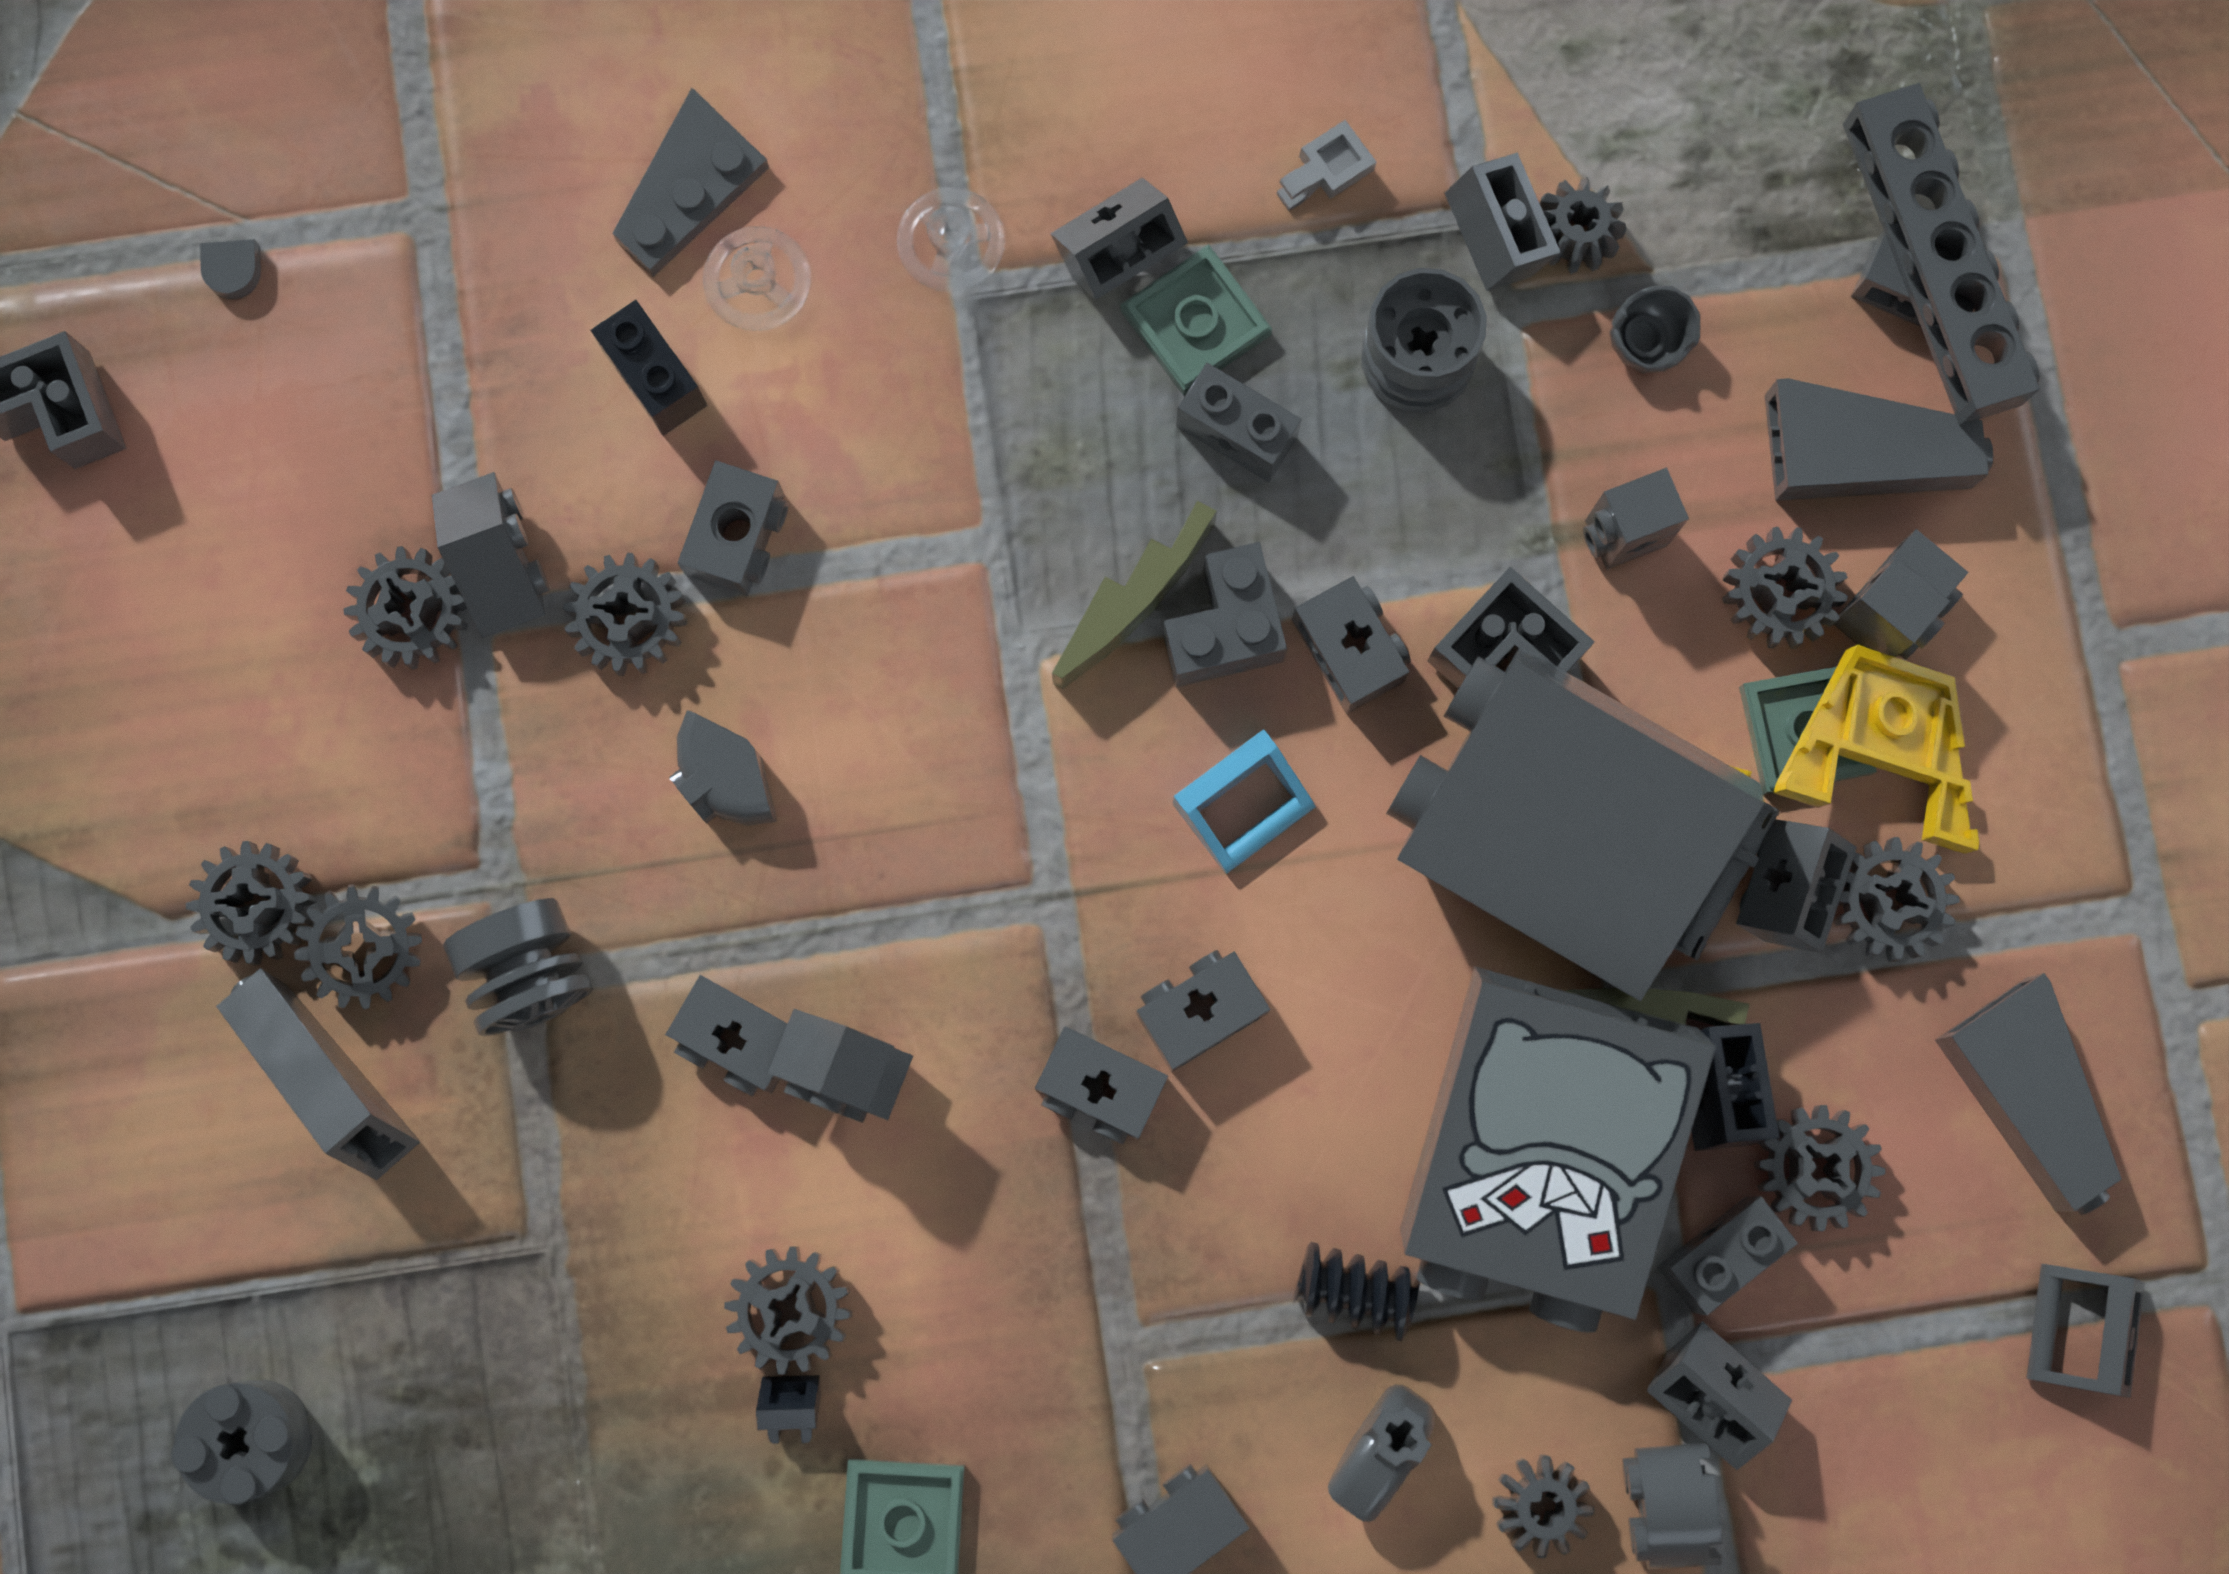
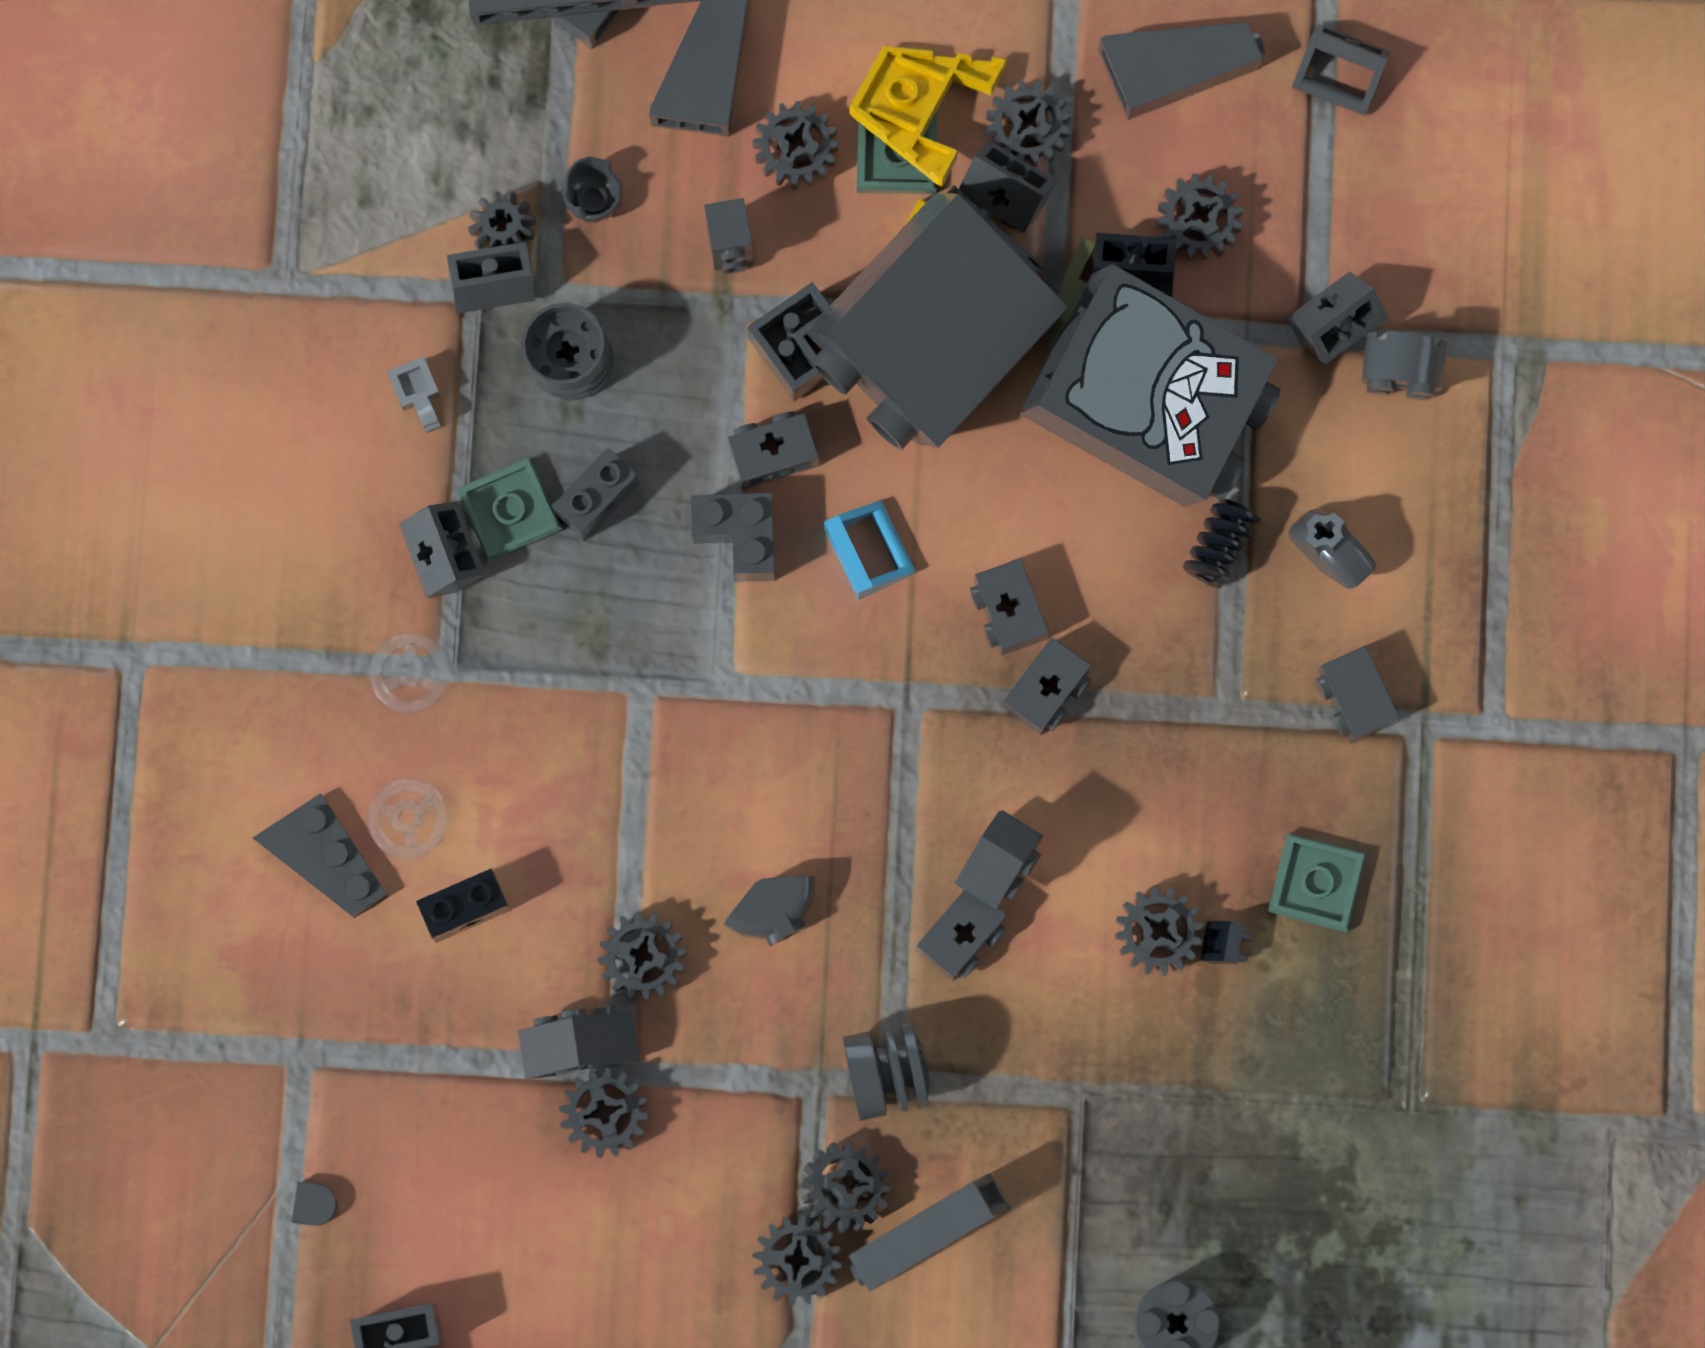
camera: 80 degrees left, 0 degrees up
dark grey brick [677,460,789,596] -> none
olive slope [1052,501,1217,689] -> none
dark grey gear [1492,1454,1594,1558] -> none
dark grey brick [1657,1196,1798,1315] -> none
dark grey brick [1833,529,1969,660] -> none

